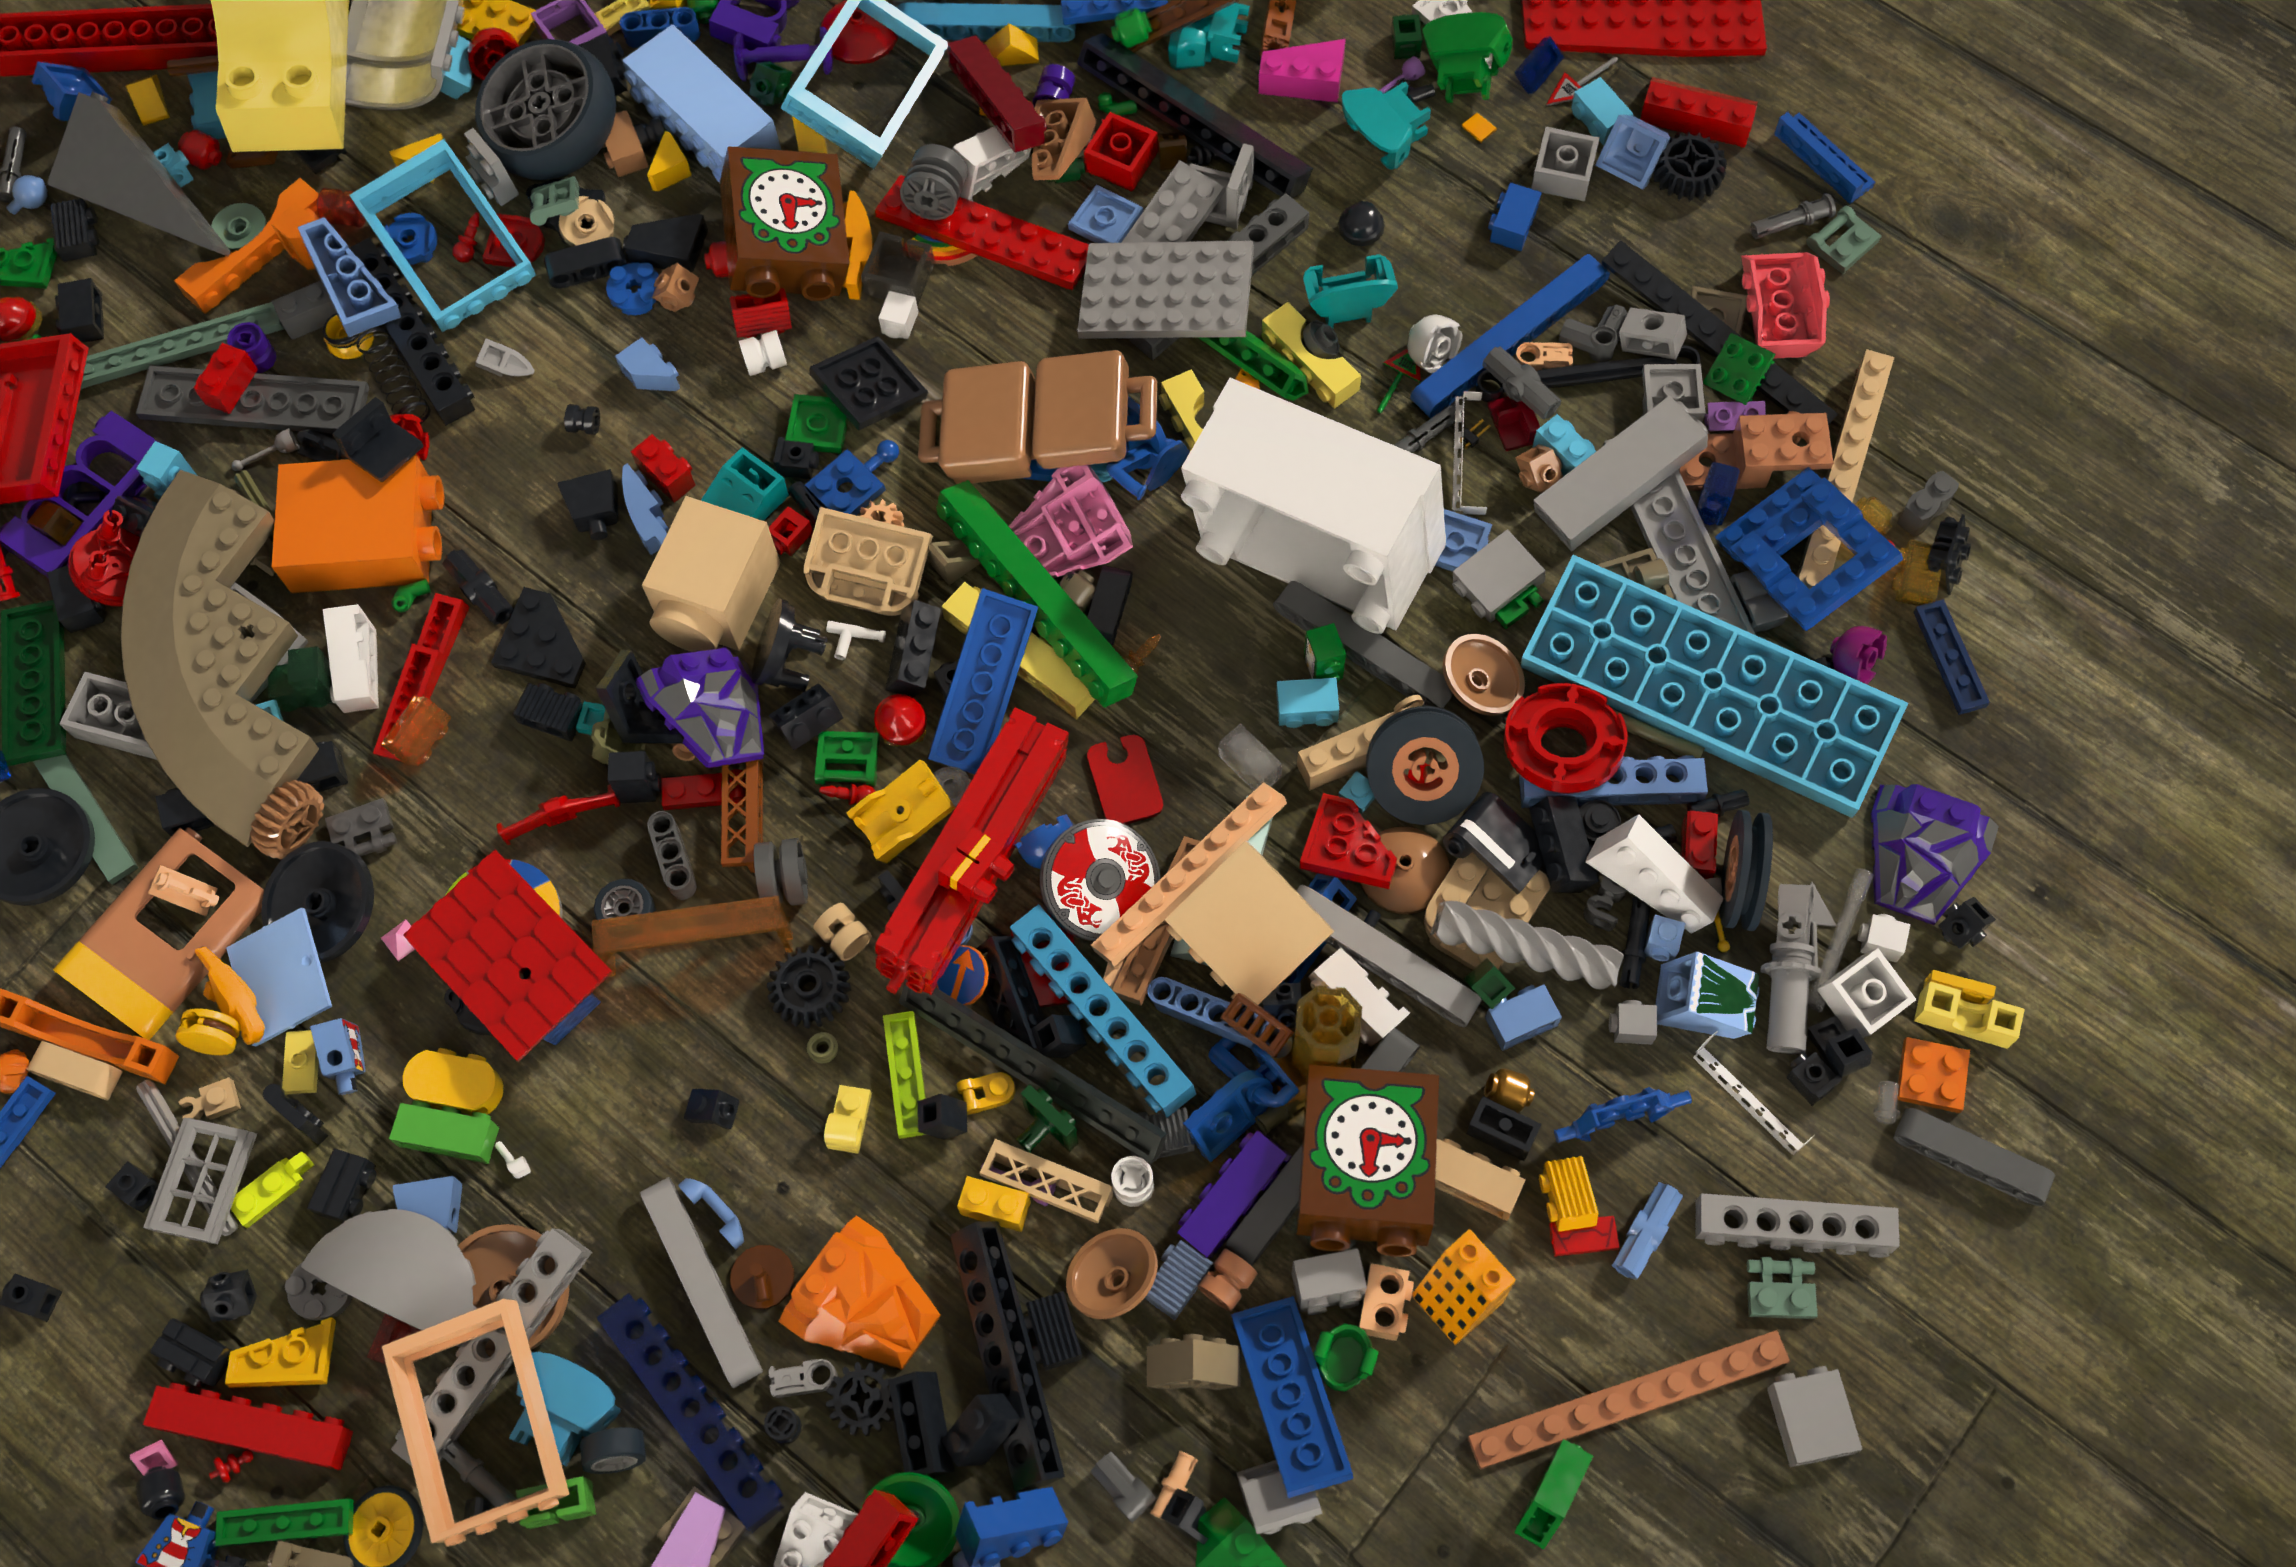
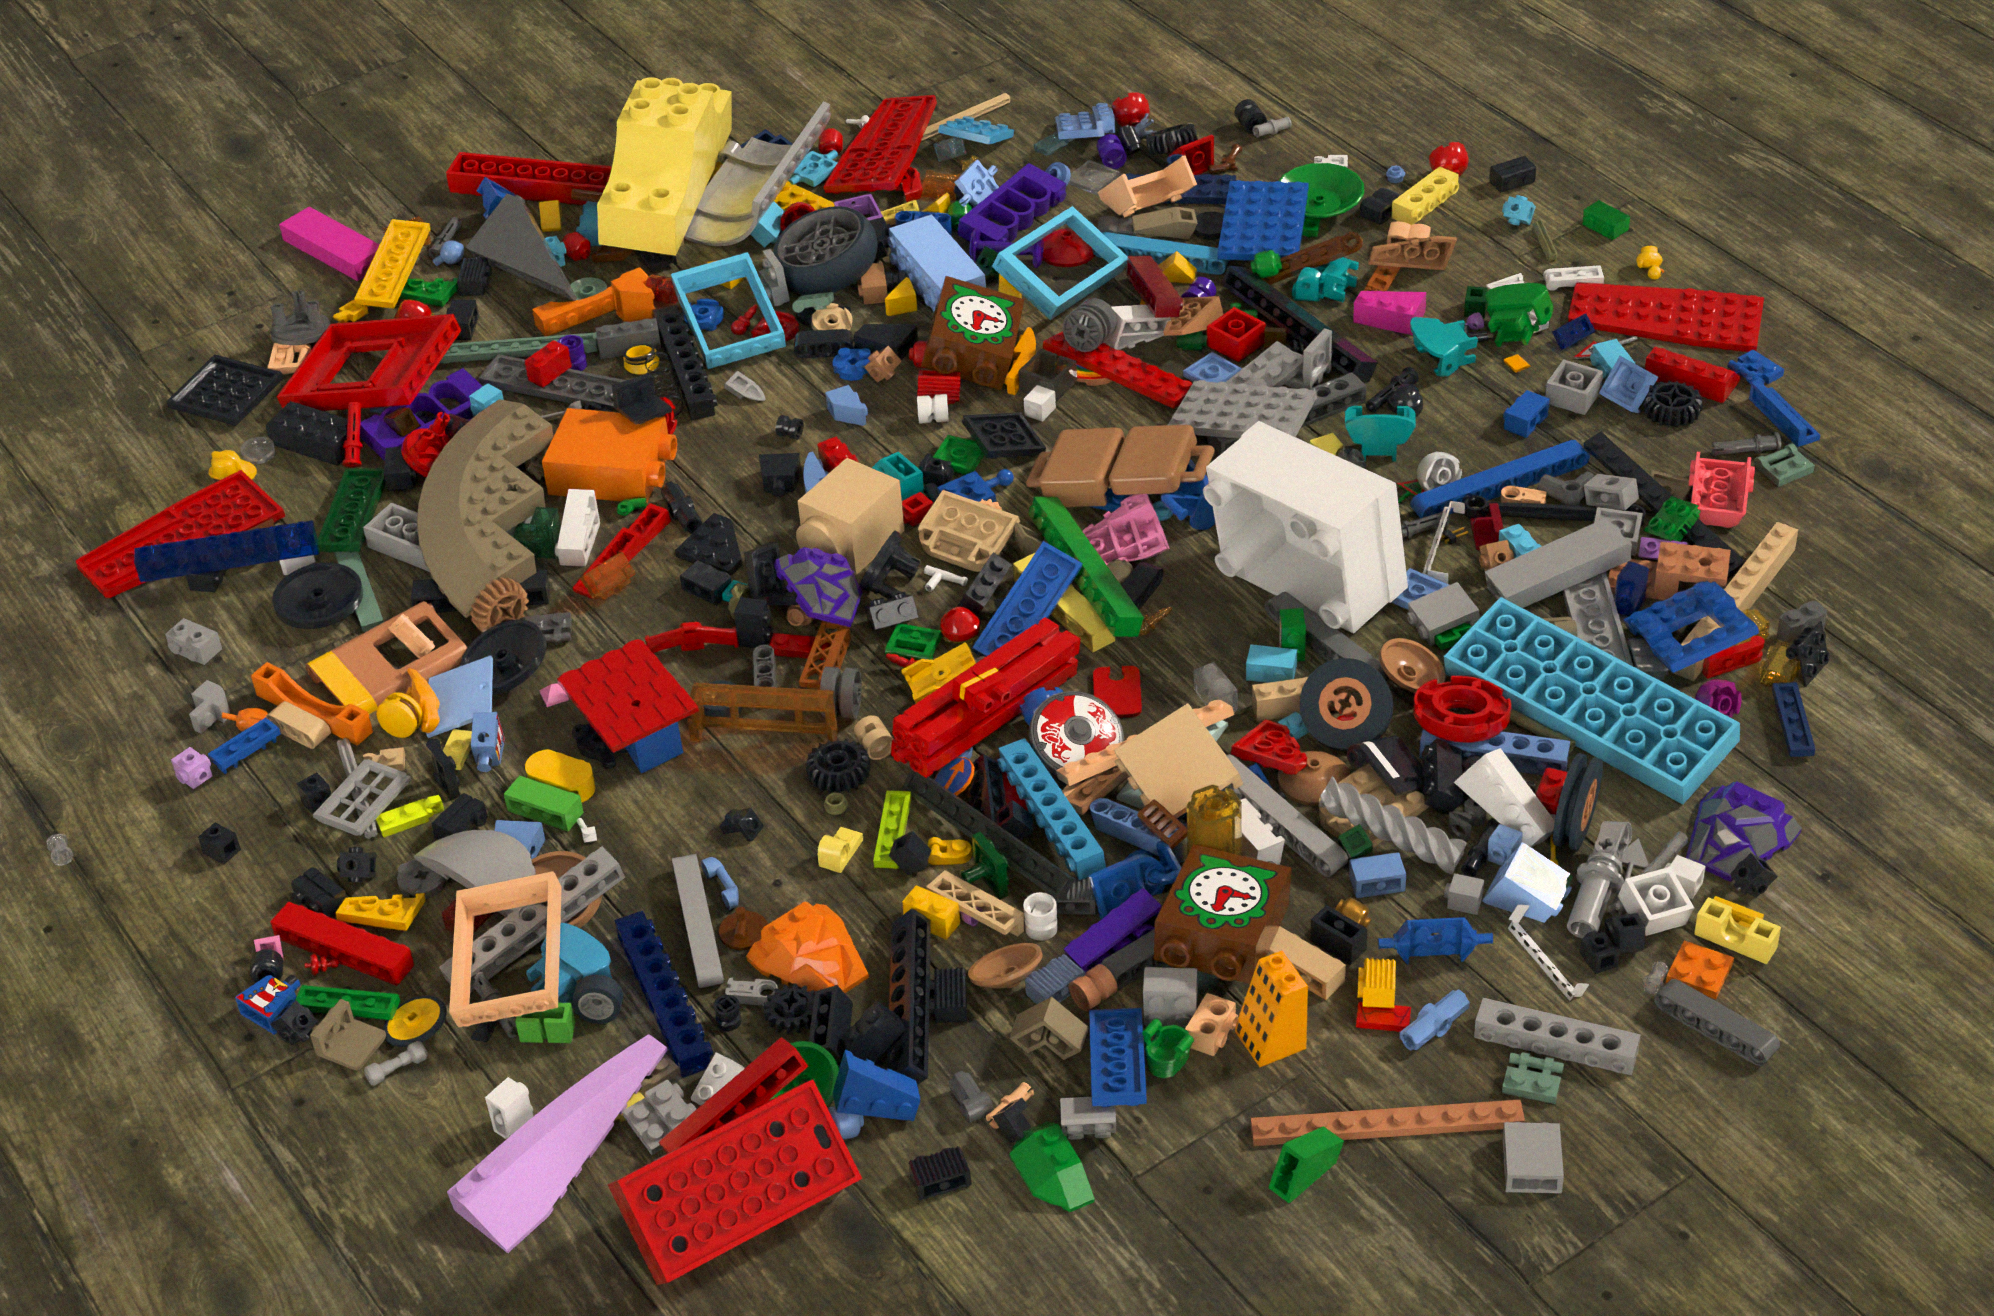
camera: 15 degrees right, 25 degrees down
medium blue wedge [298,217,401,337] -> none
dark grey piece [1482,346,1562,420] -> none
none -> black pin [1365,367,1419,413]
none -> blue plate [1727,350,1784,384]

